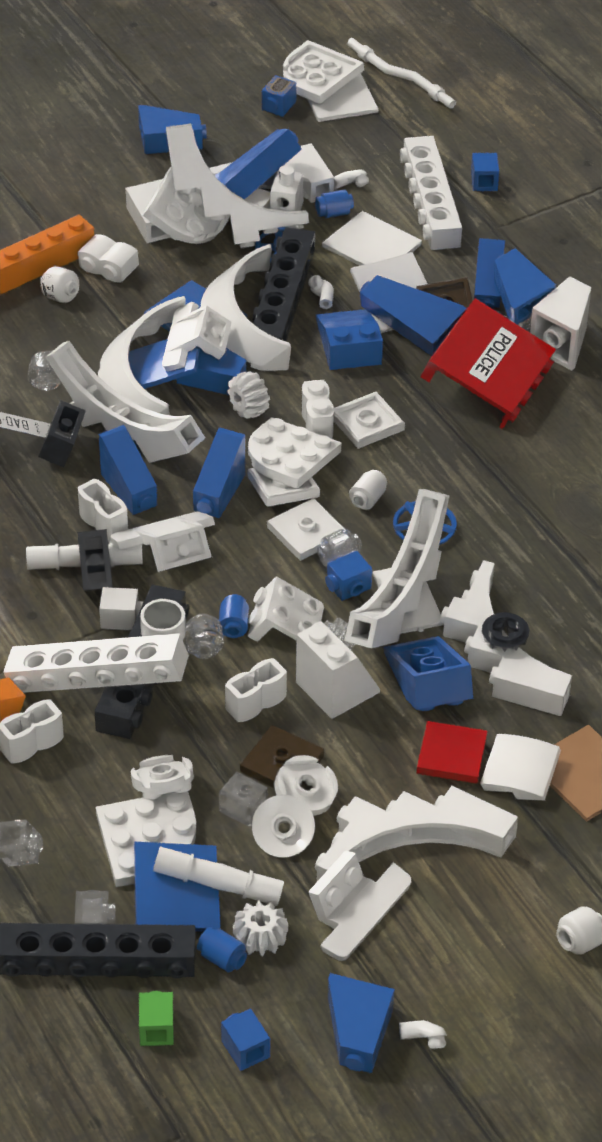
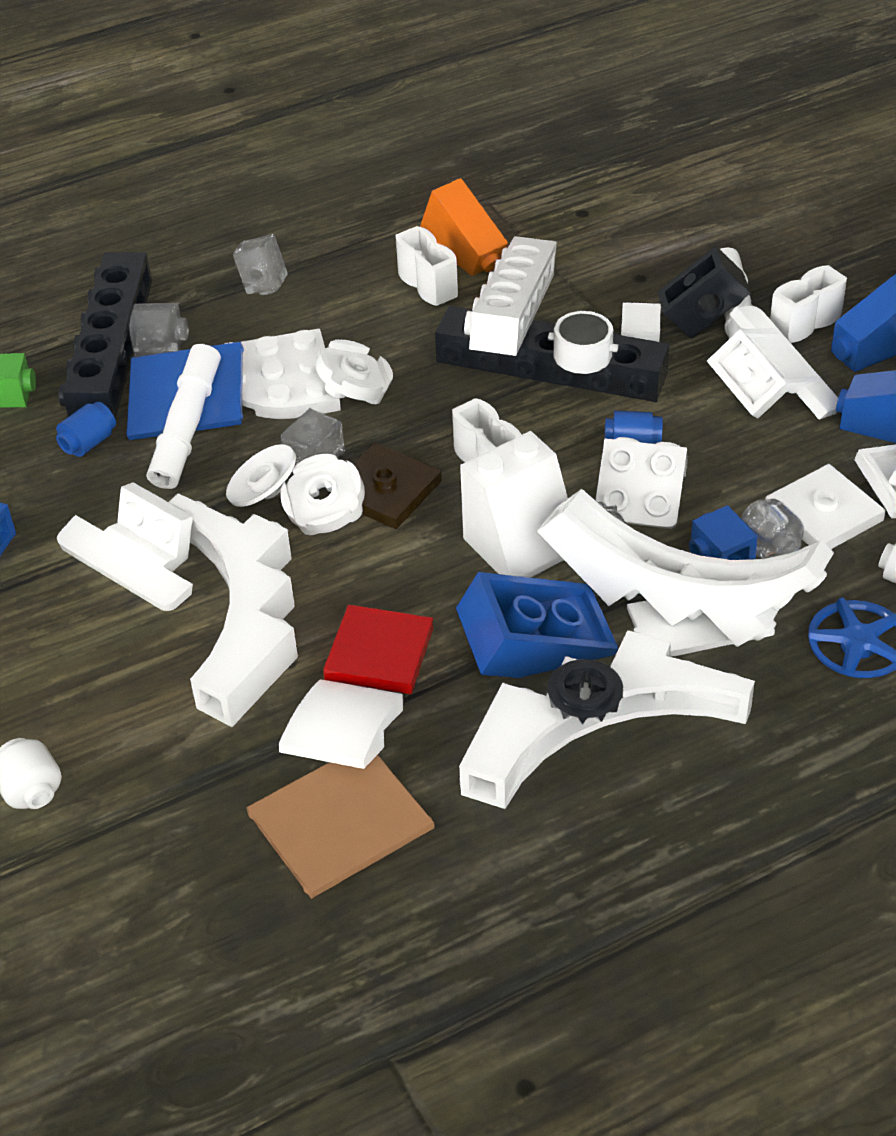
camera: 95 degrees right, 0 degrees up
clear head [185,614,224,659] -> none
white gear [233,900,288,957] -> none

